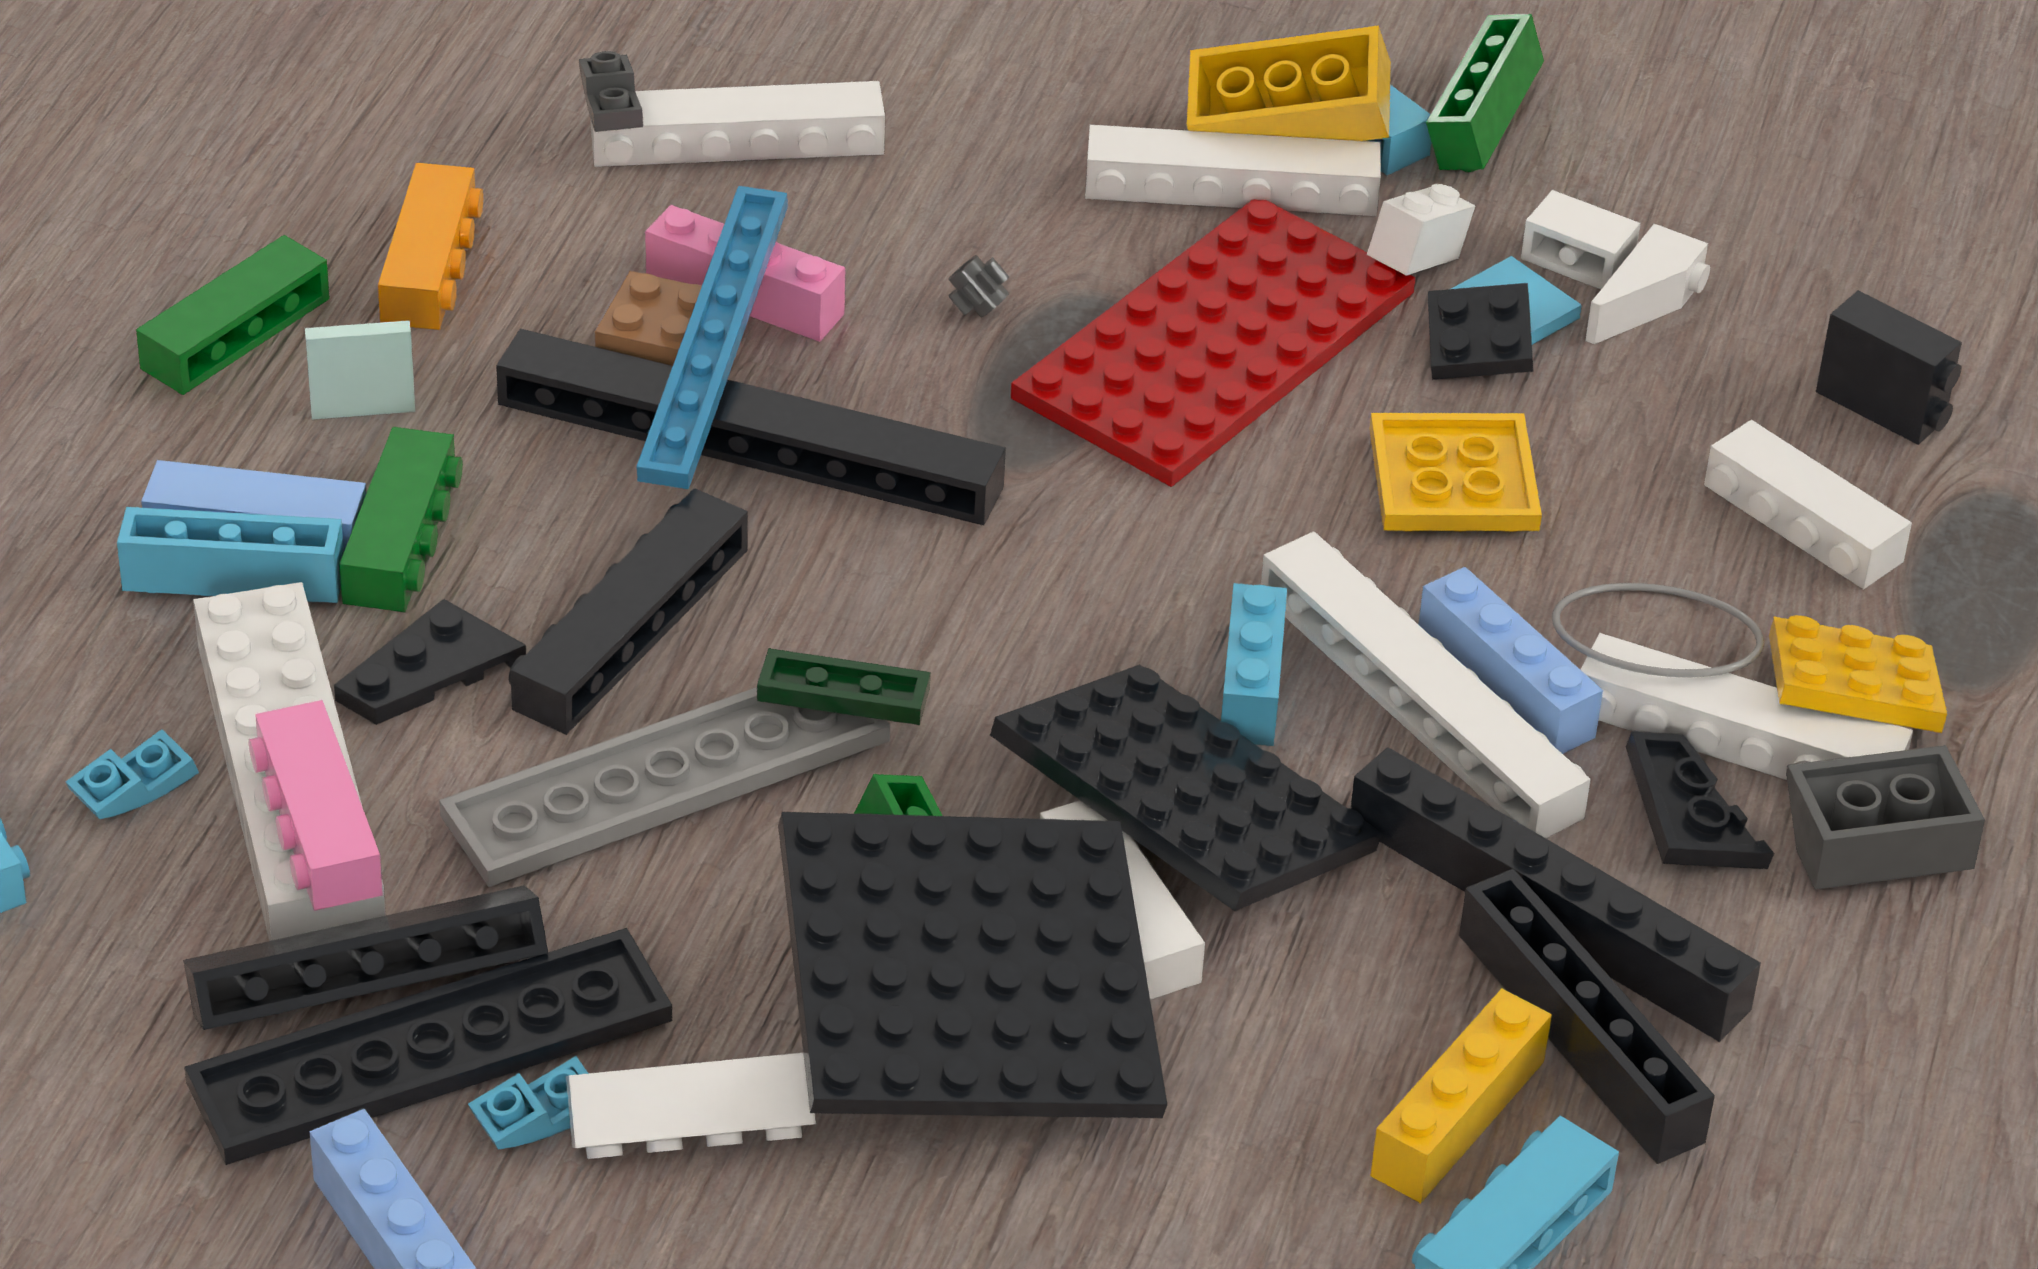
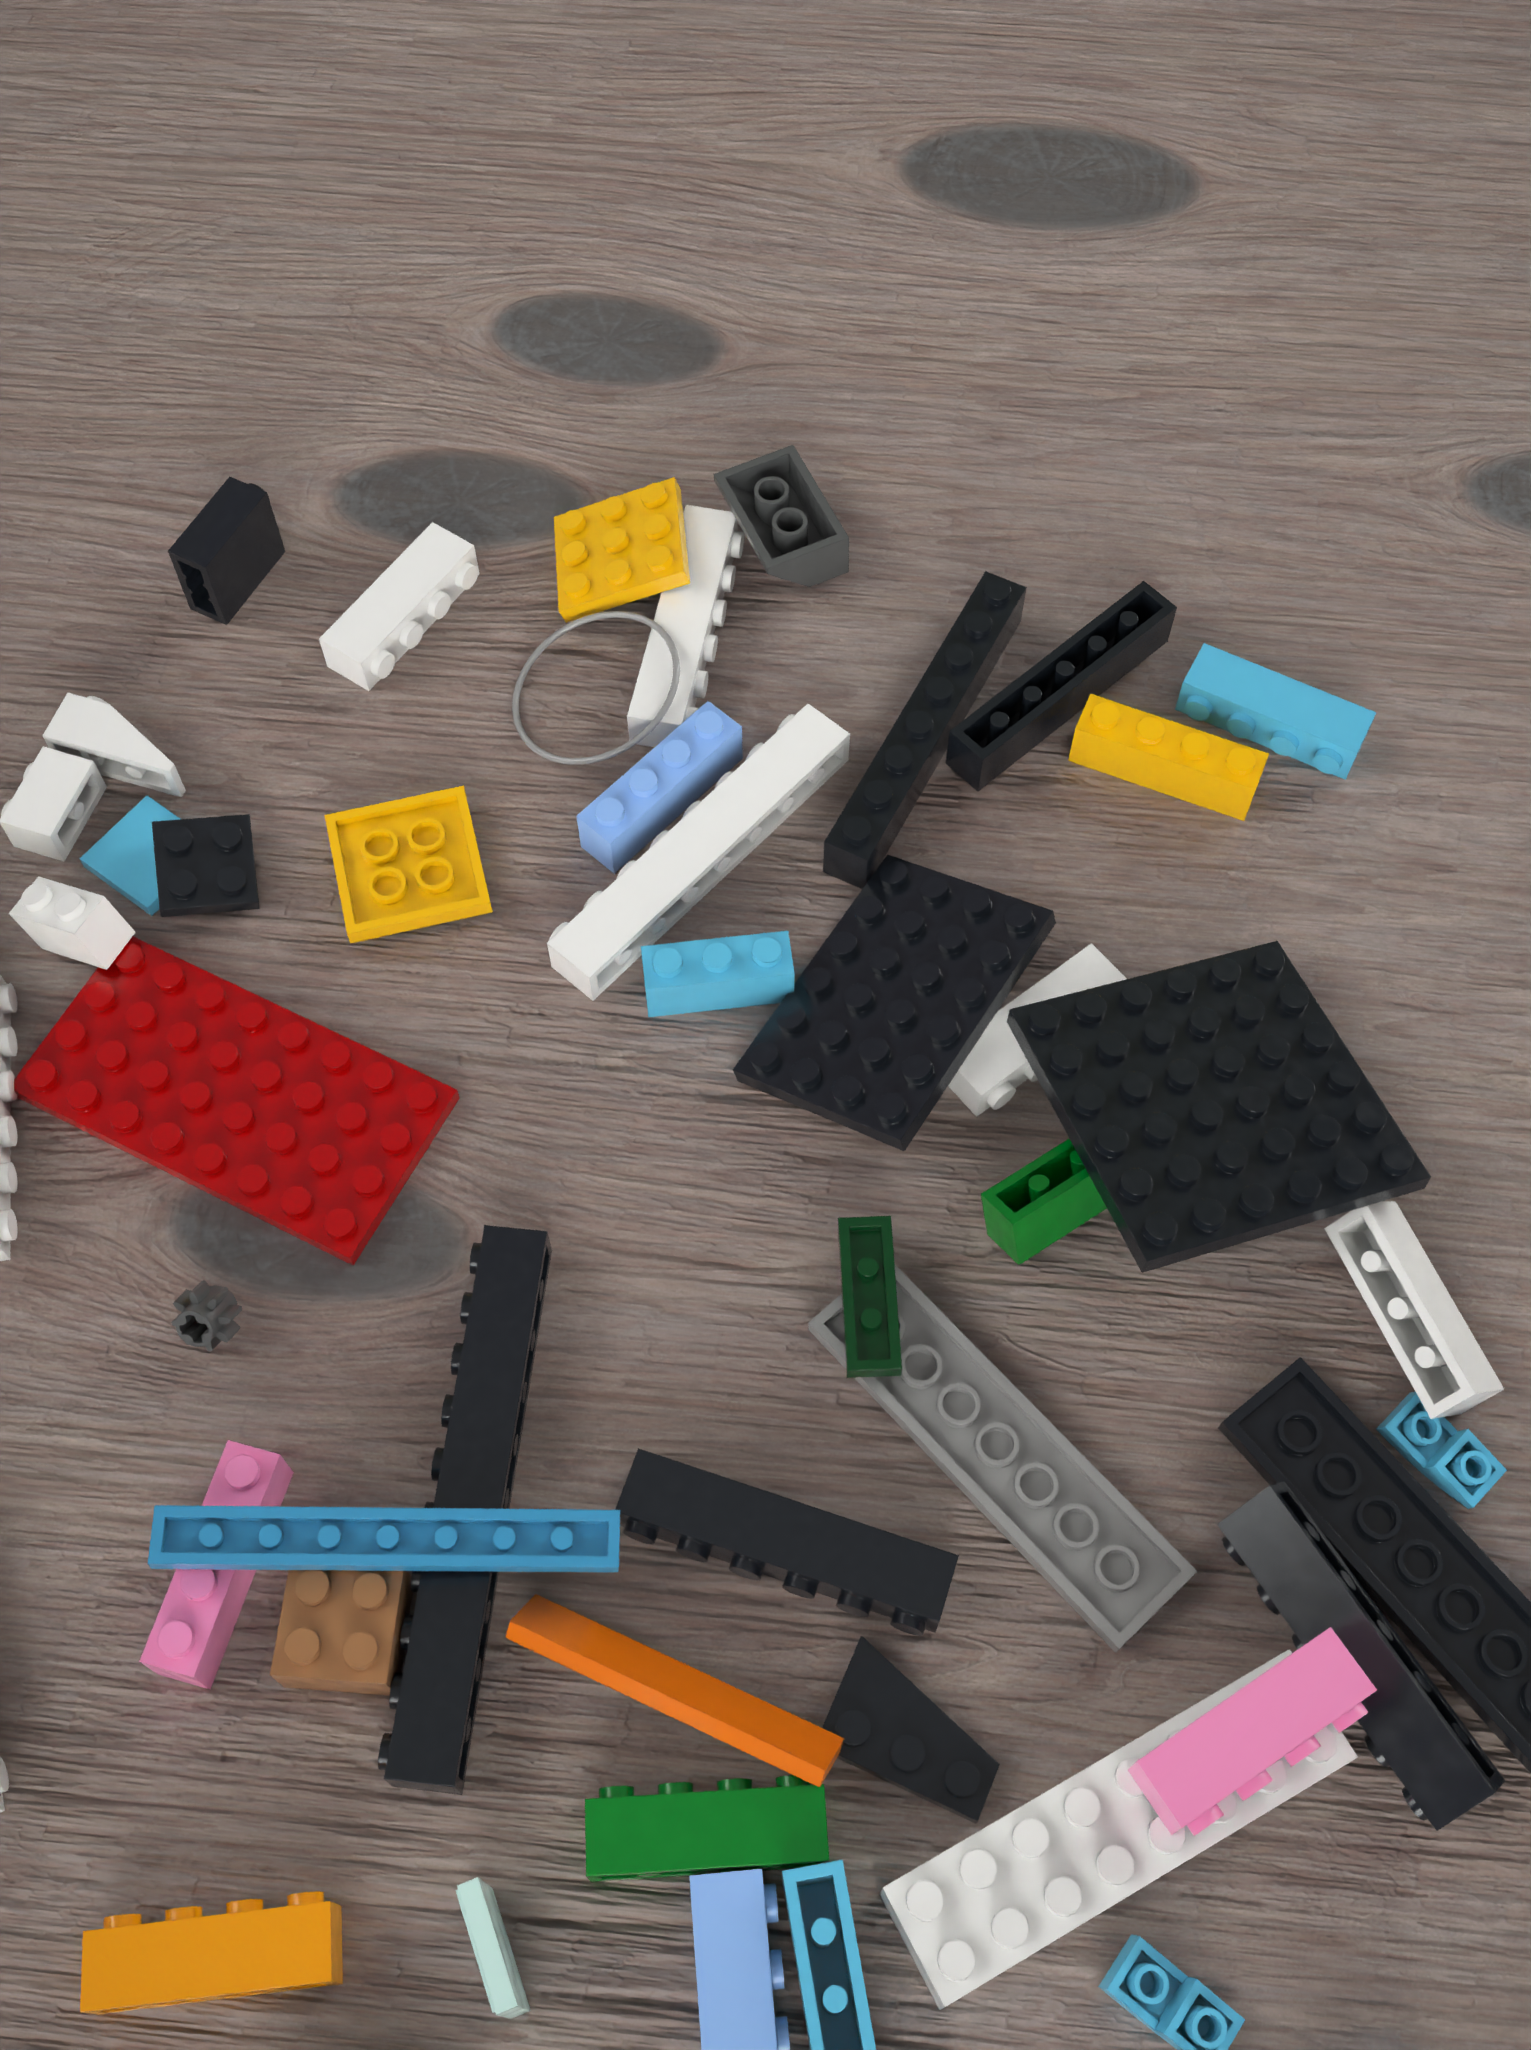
camera: 100 degrees left, 20 degrees up
black wing [1626,731,1774,869] -> none
none -> orange tile [506,1594,844,1787]

